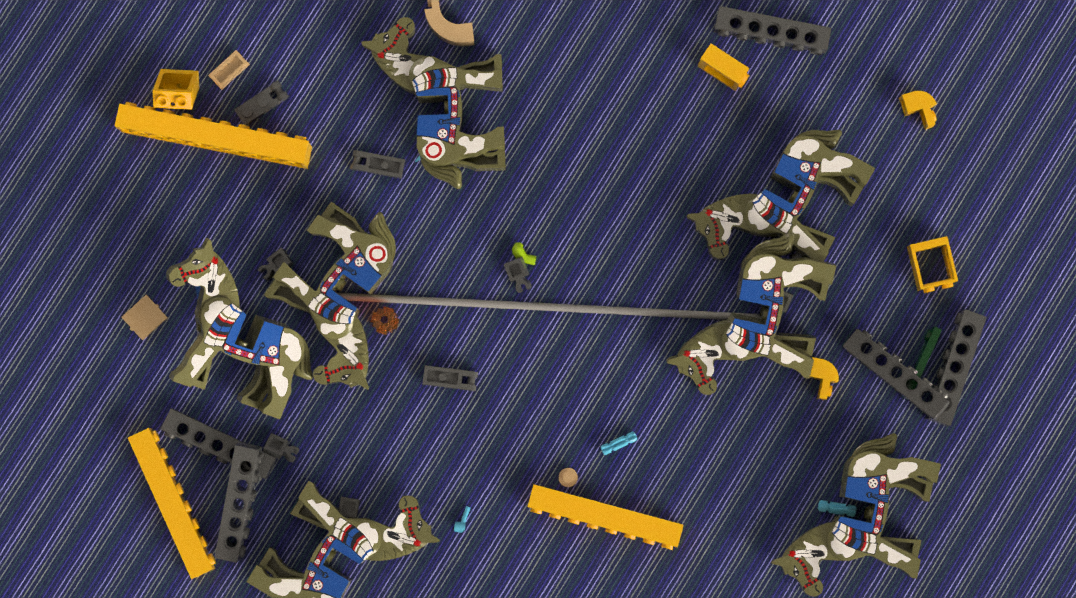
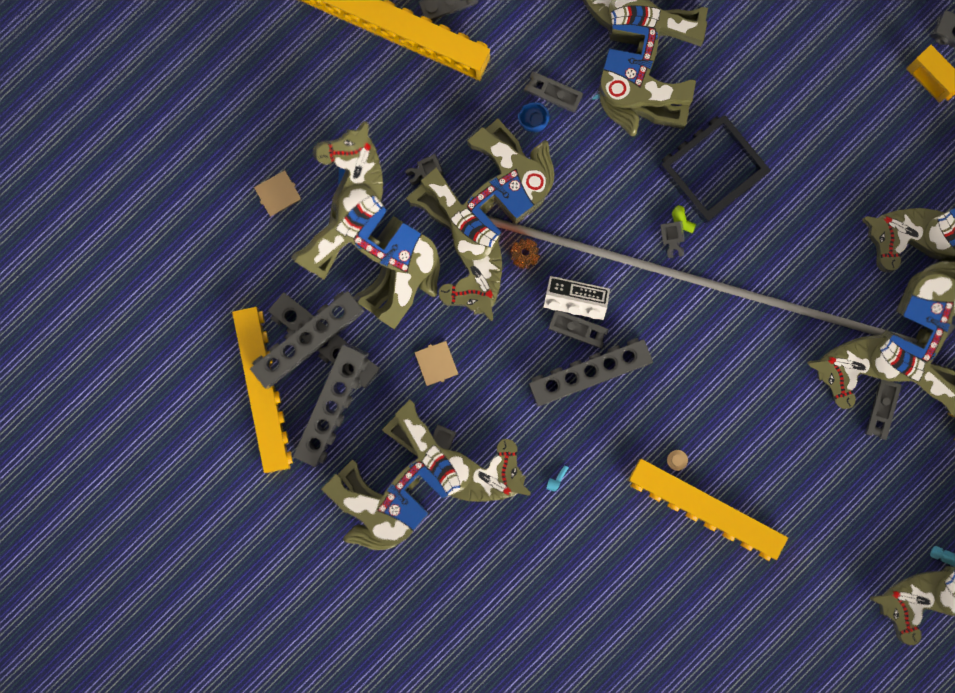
camera: 15 degrees right, 0 degrees up
dark grey plate [263,433,300,463] -> none
medium azure axle [601,431,637,455] -> none
none -> dark grey brick [250,291,365,389]
none -> tan piece [414,341,458,386]
none -> blue hair [517,102,550,133]
none -> dark grey brick [528,338,653,407]
none -> white brick [544,276,610,320]
none -> black window [660,114,771,224]
none -> dark grey plate [865,379,902,440]

